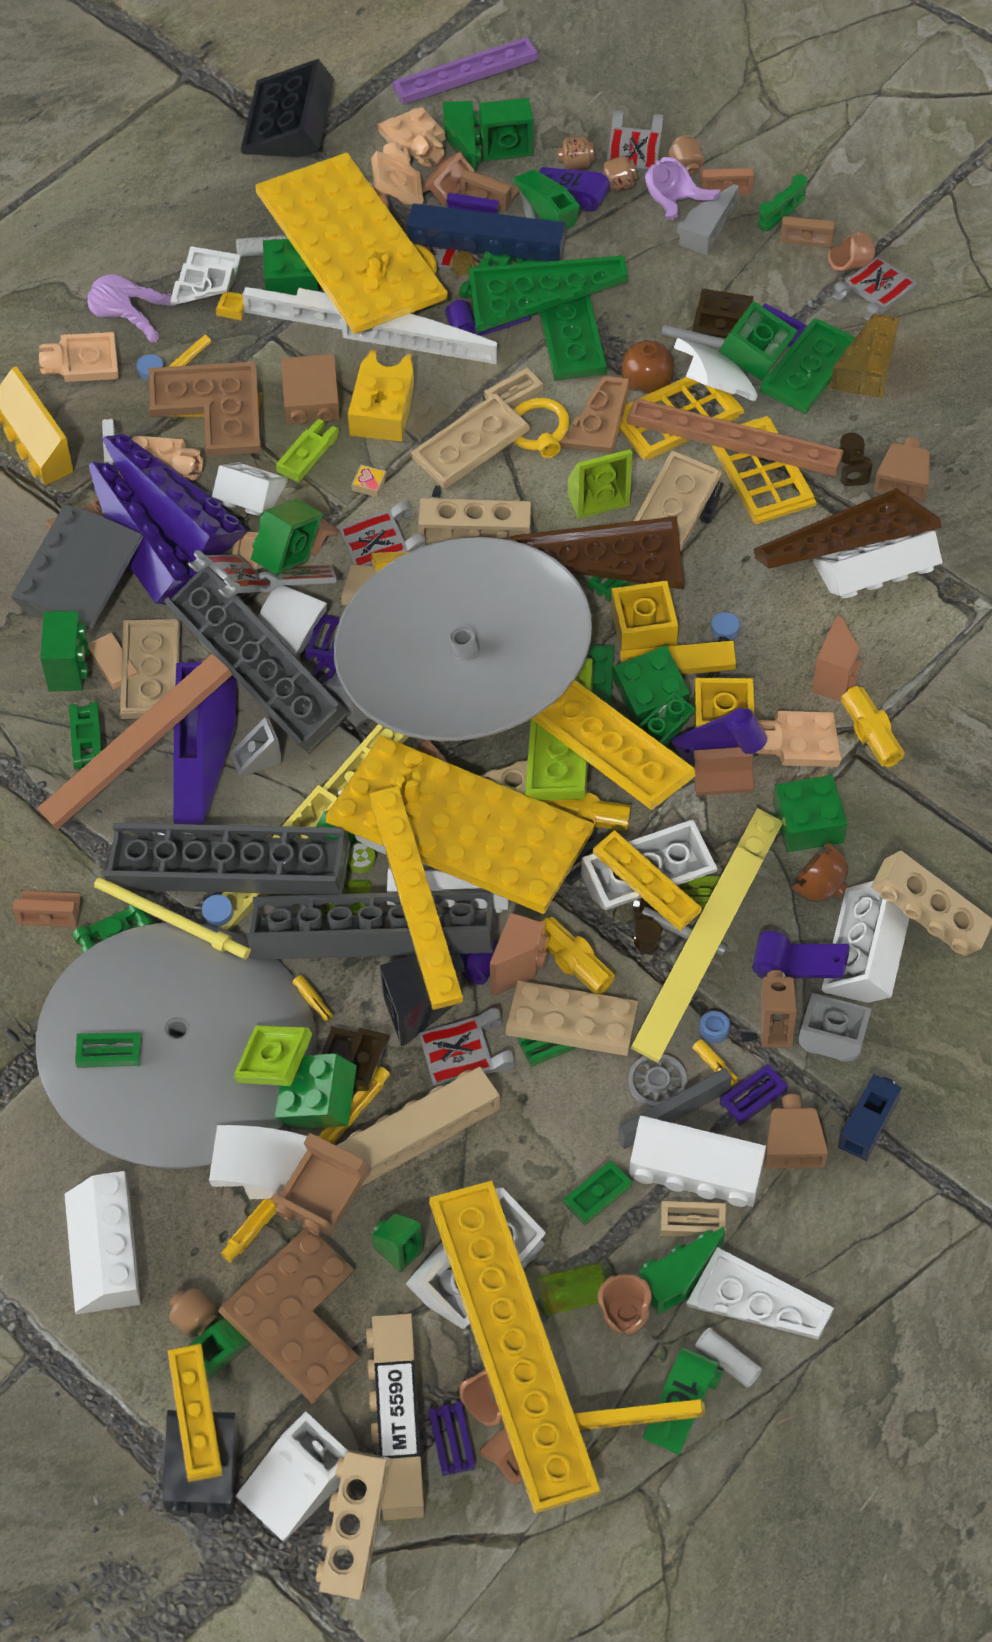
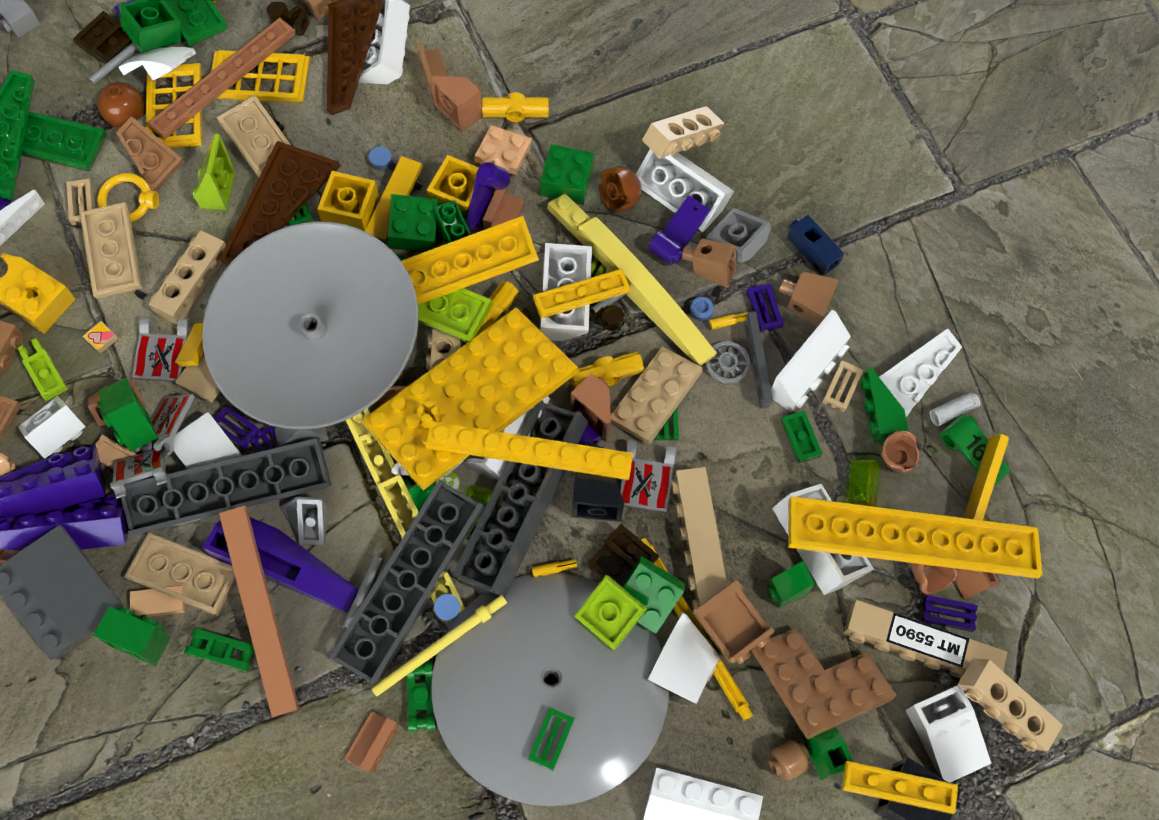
camera: 70 degrees left, 10 degrees up
none -> medium nougat panel [416,42,448,92]

